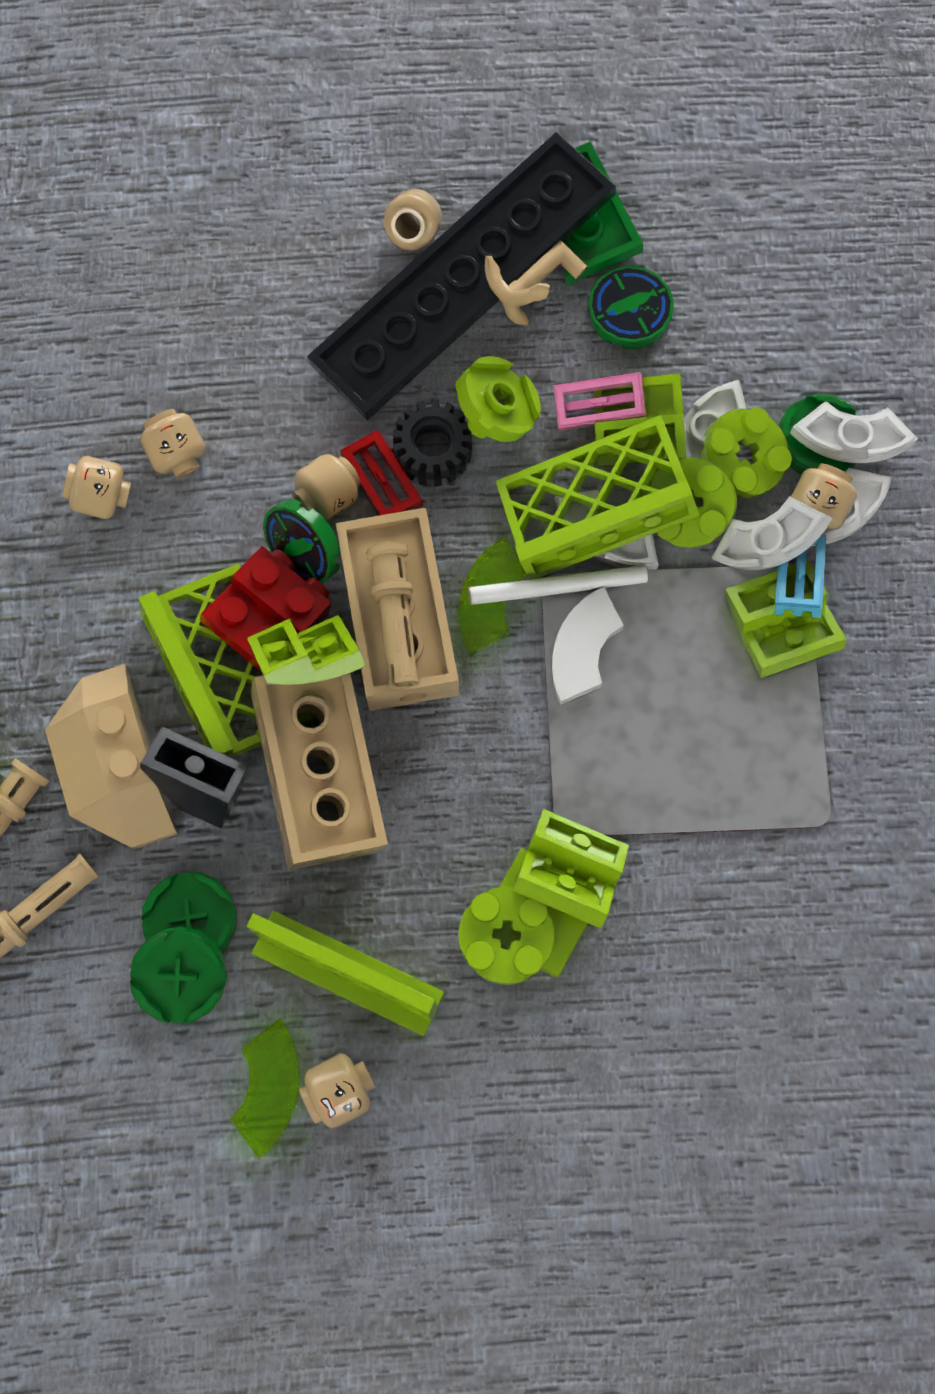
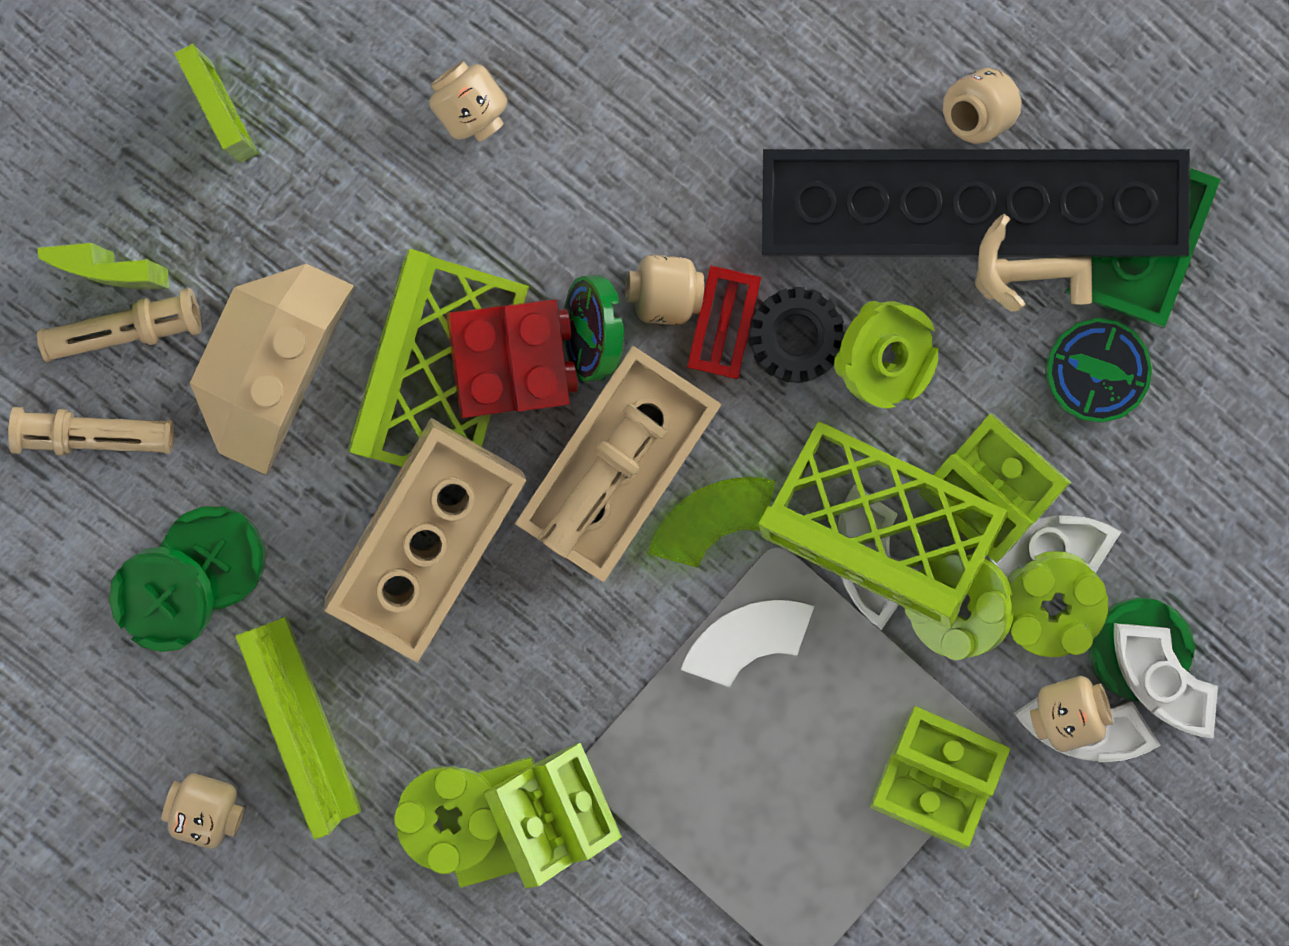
camera: 45 degrees right, 15 degrees up
tan head [140,409,206,478] -> none
black slope [140,727,248,829] -> none
clear neon green tile [230,1018,300,1159] -> none
lime slope [247,615,366,685] -> none
white bar [468,565,648,605] -> none
bright pink tile [553,372,647,431] -> none
white tile [711,496,833,570] -> none
medium azure tile [774,534,826,618] -> none

